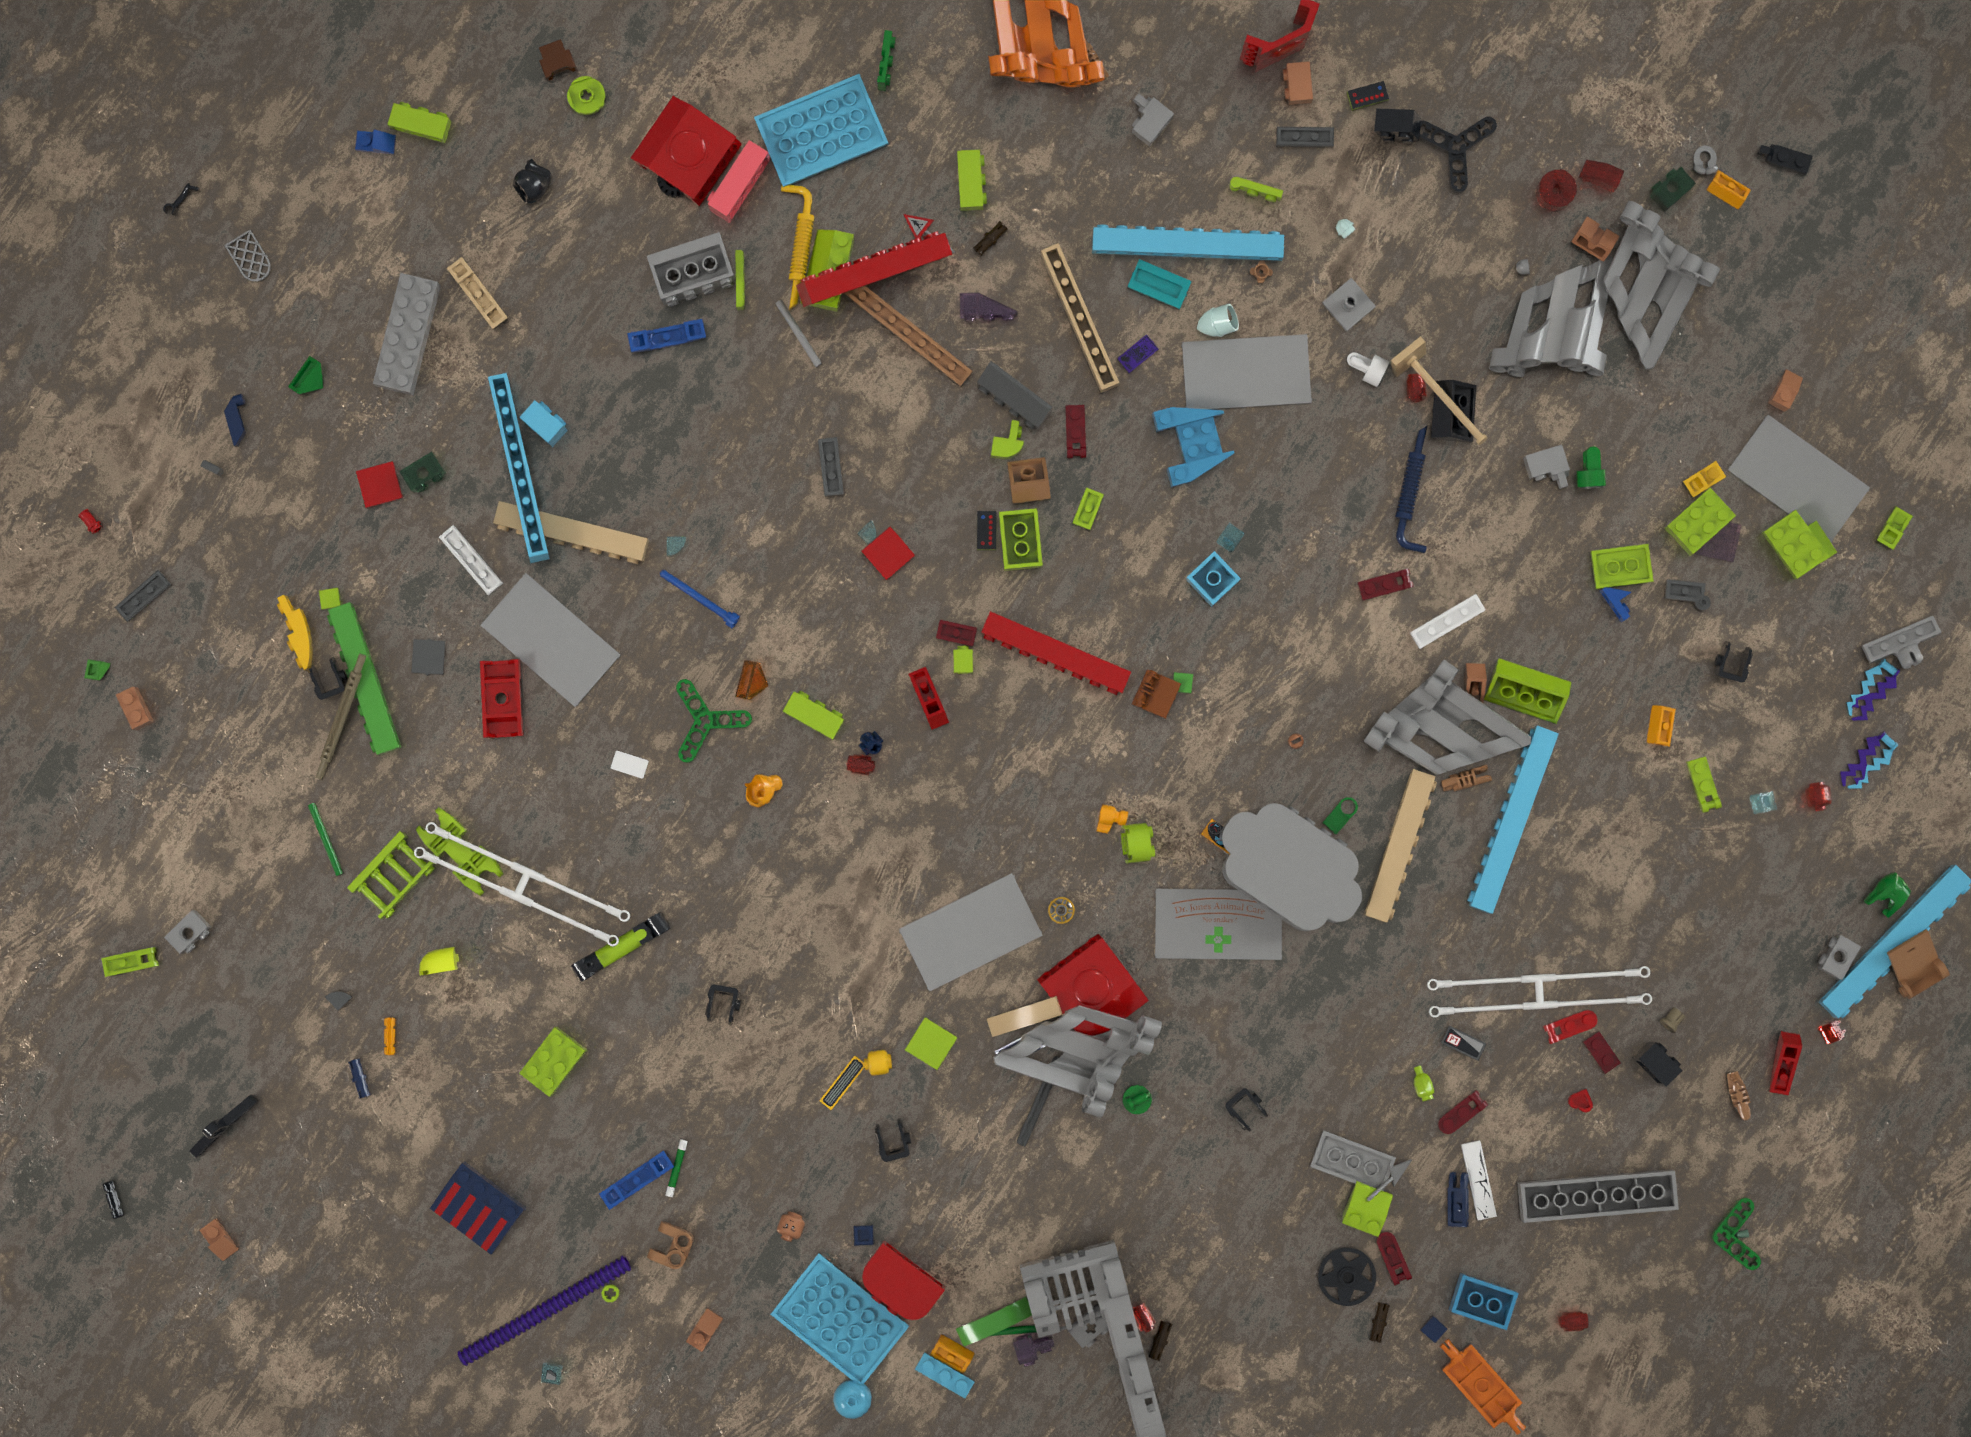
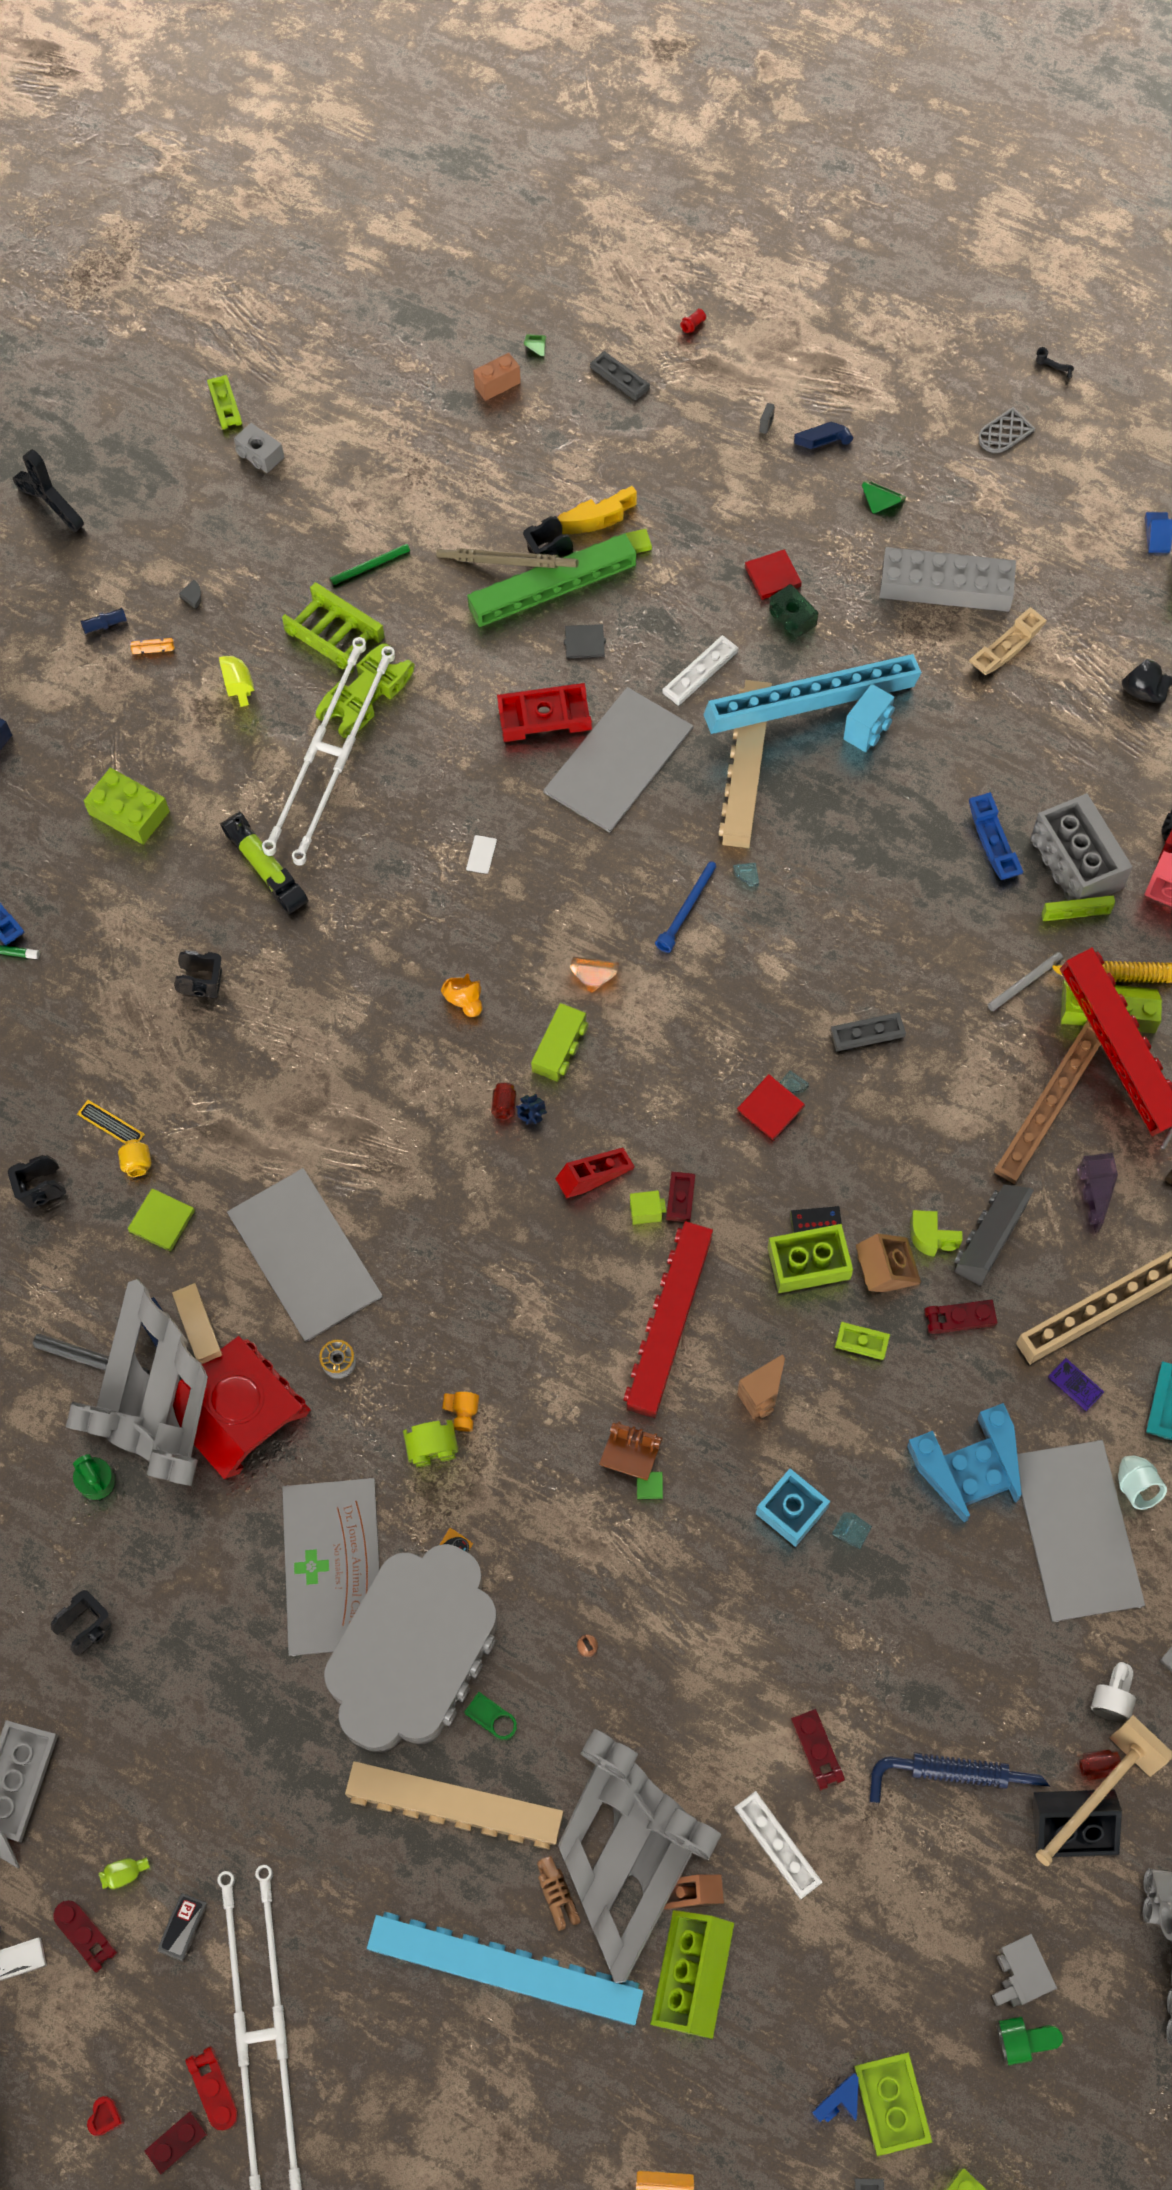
camera: 85 degrees right, 20 degrees down
green piece [676,679,752,763] -> none
none -> medium nougat slope [737,1355,785,1419]

